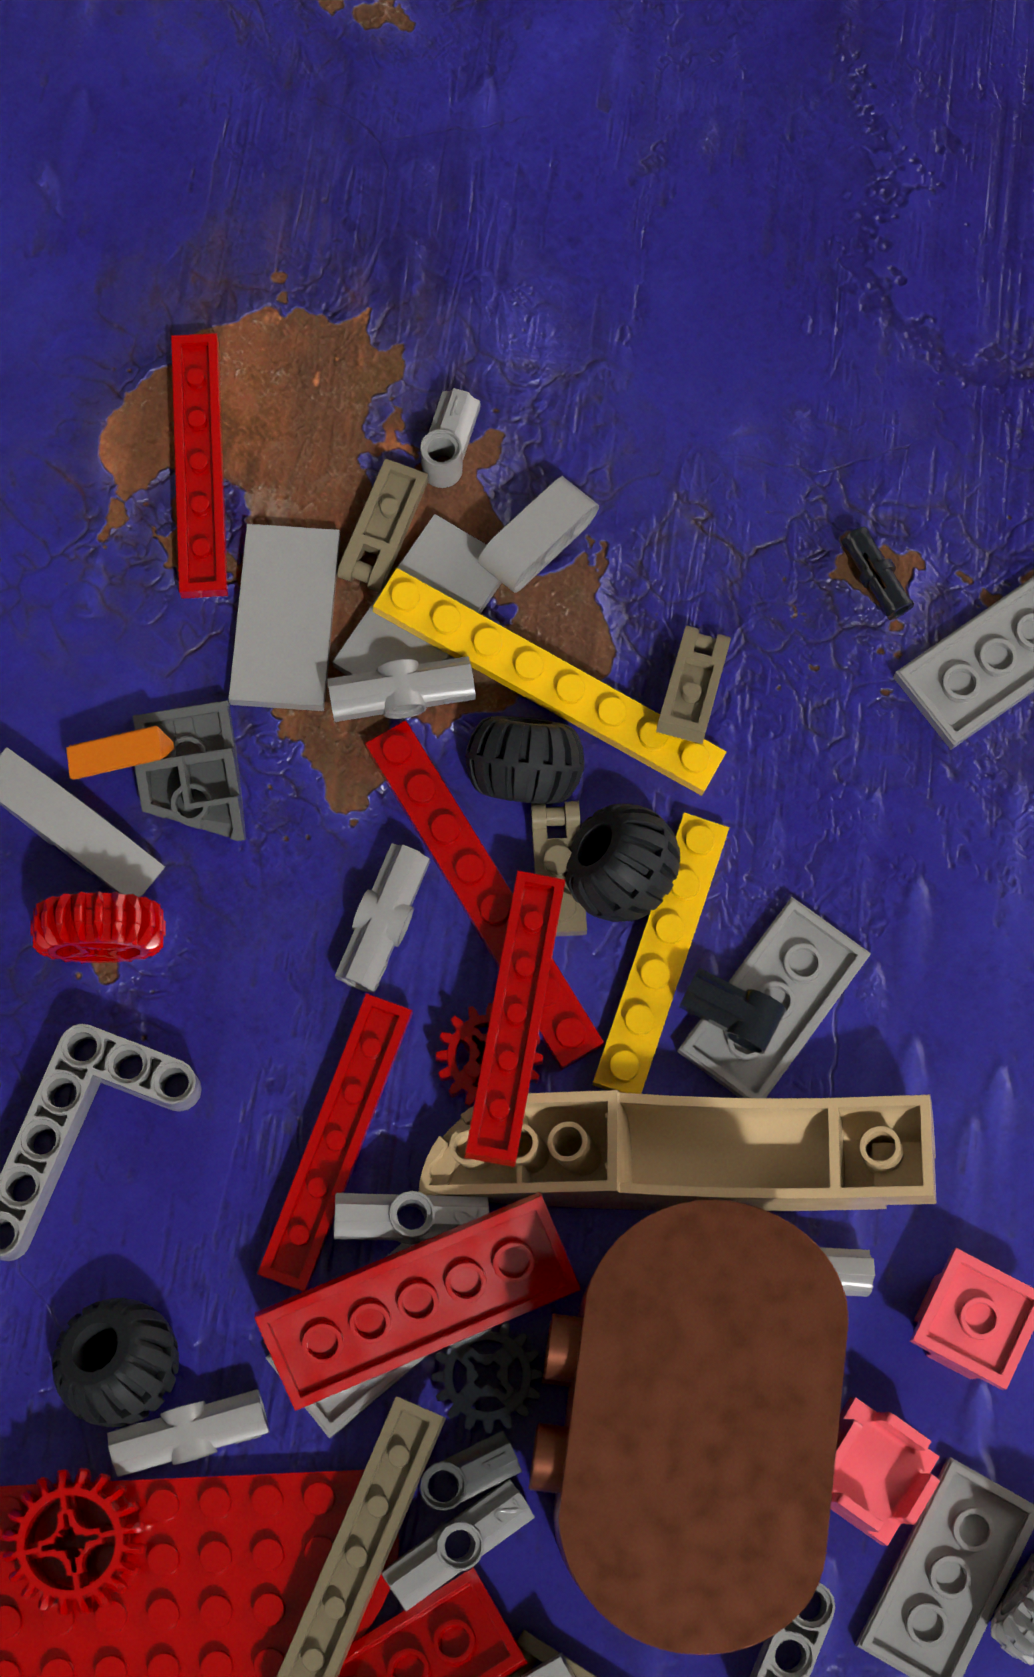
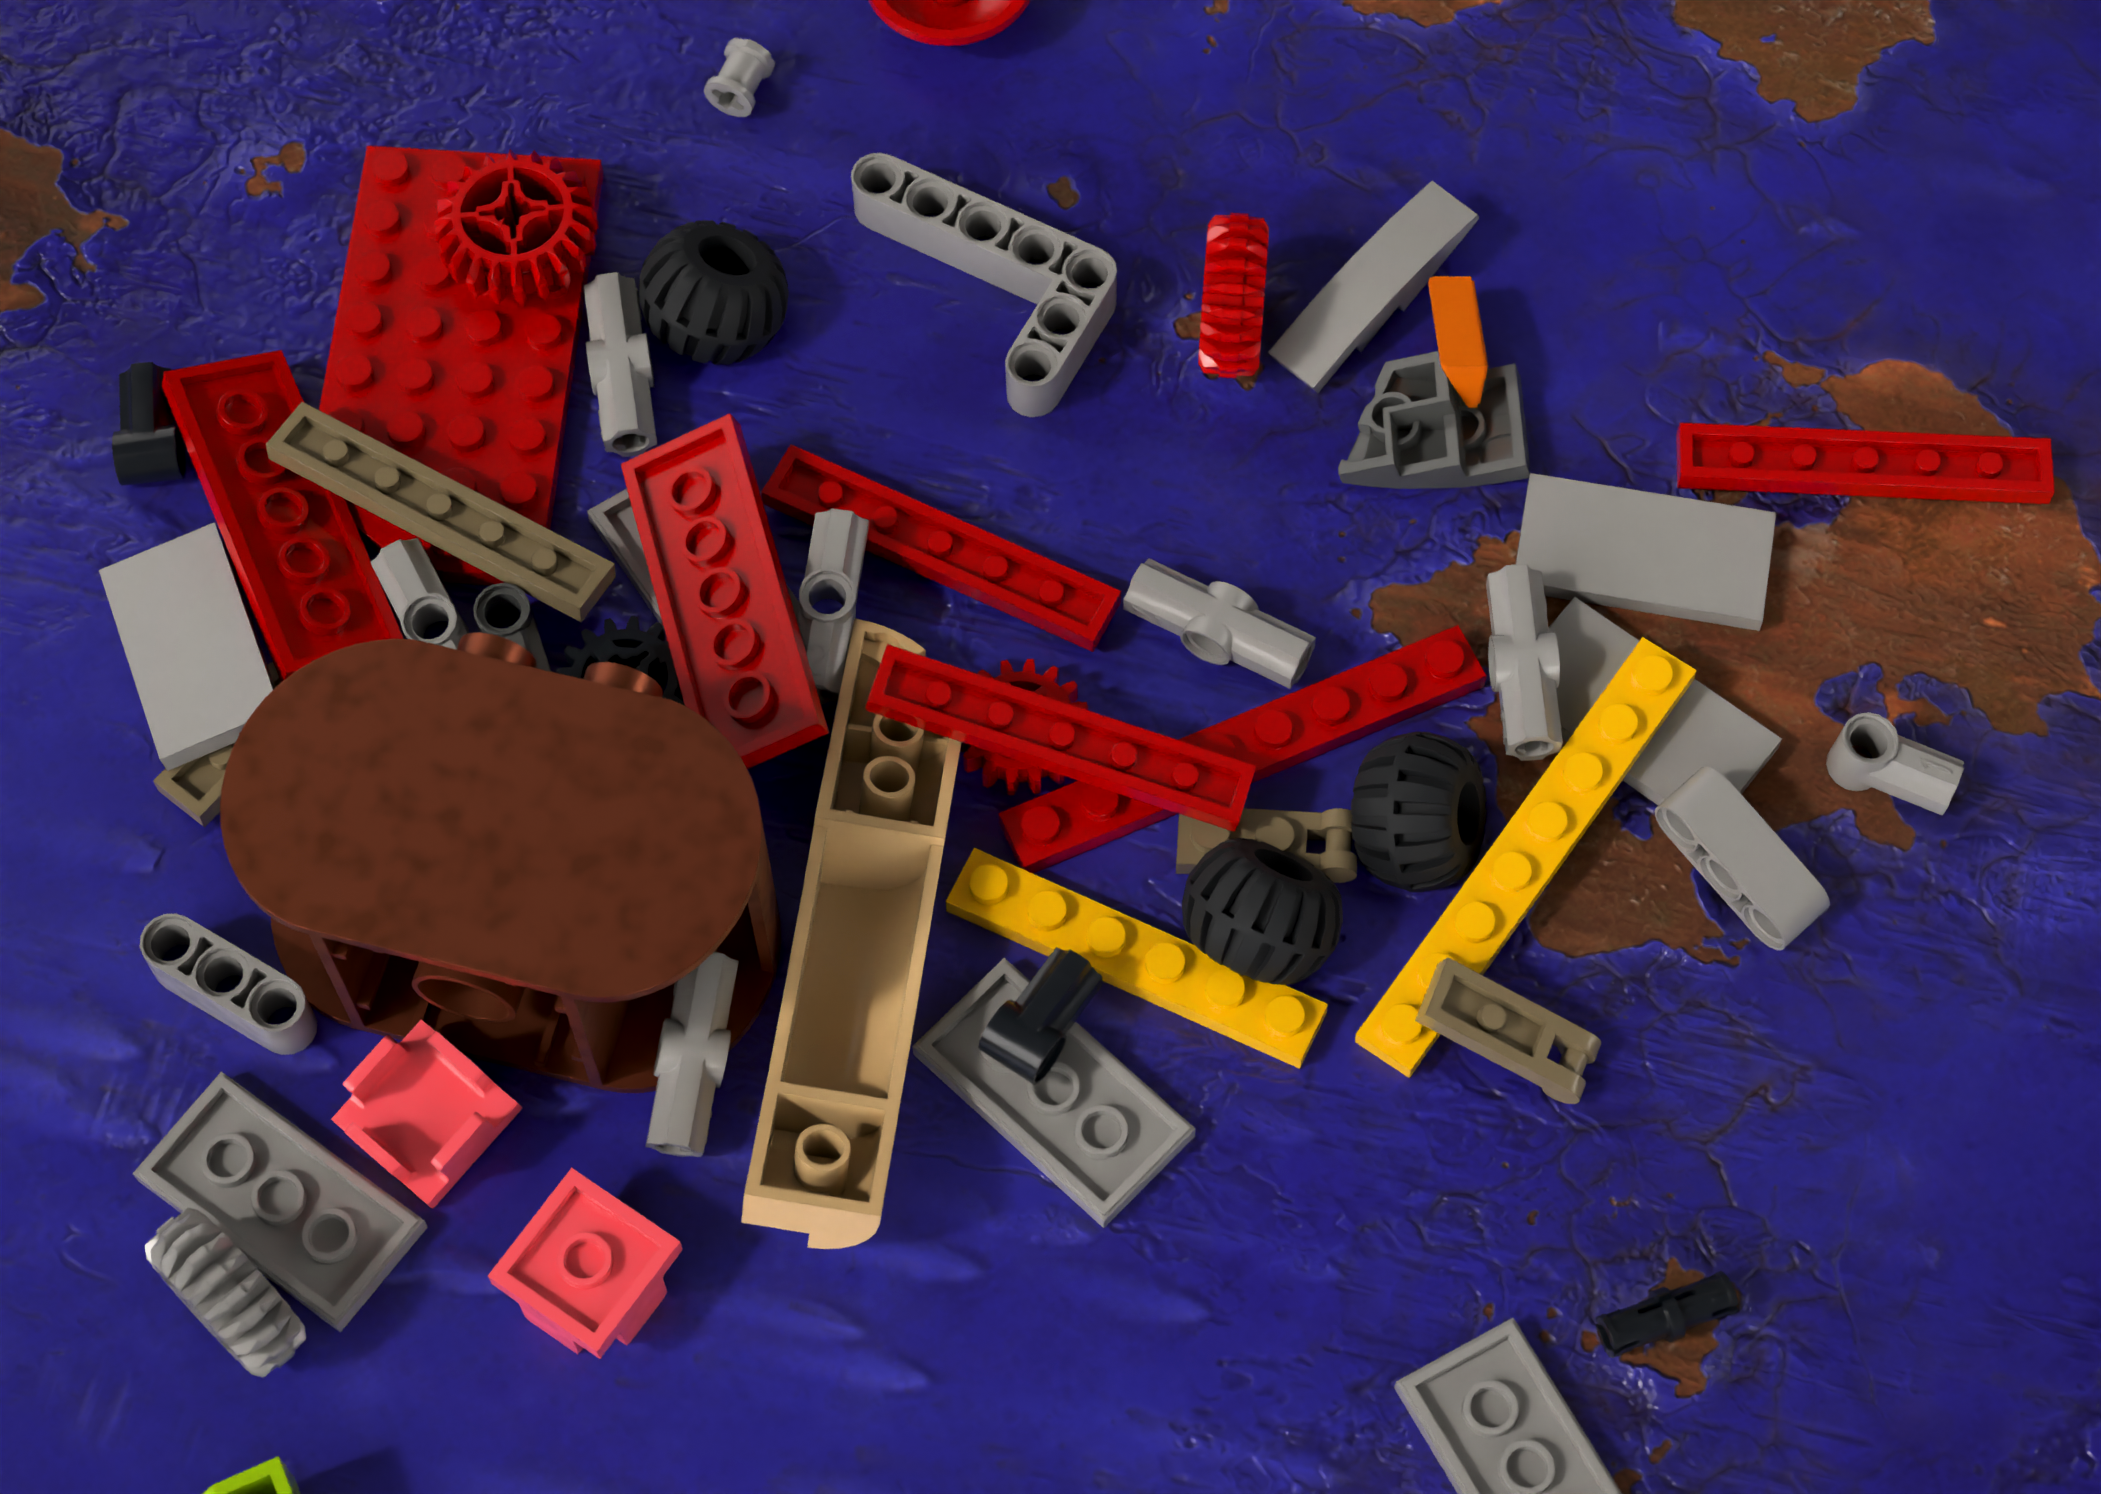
camera: 100 degrees right, 10 degrees down
dark tan plate [337,458,429,593] -> none

